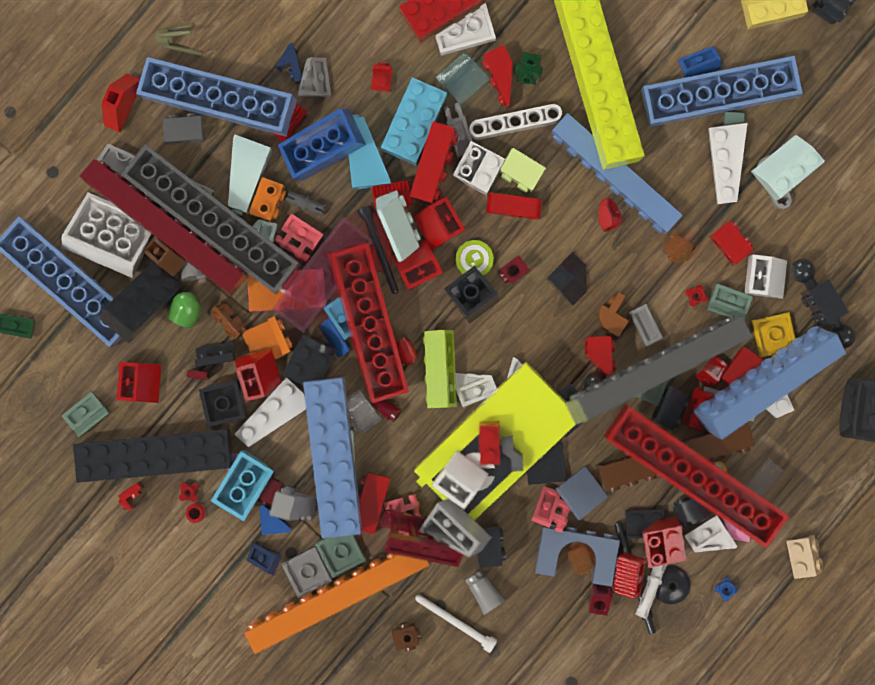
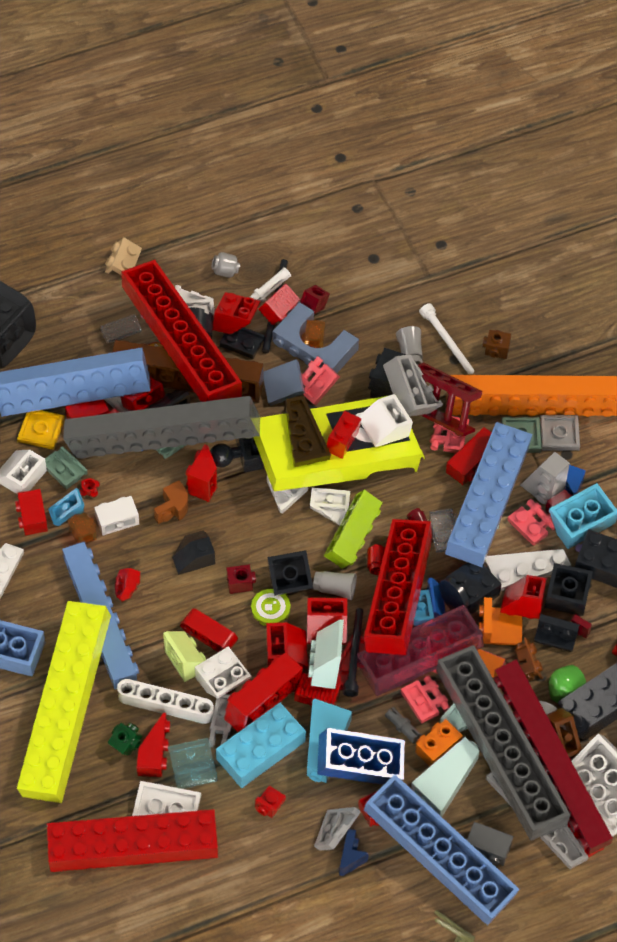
camera: 155 degrees left, 30 degrees down
red slope [101,73,140,133] -> none
dark blue slope [246,543,281,575] -> none
dark grey piece [501,435,523,472] -> none
light grey tile [628,304,663,347] -> none
black dish [655,566,690,604] -> none
blue plate [715,578,738,601] -> none
none -> dark azure slope [48,488,84,526]
none -> white brick [94,496,139,536]
none -> light grey head [211,252,240,278]
none -> dark brown wing [285,396,331,467]
none -> light grey plant [313,571,357,600]
none -> coral plate [507,499,555,546]

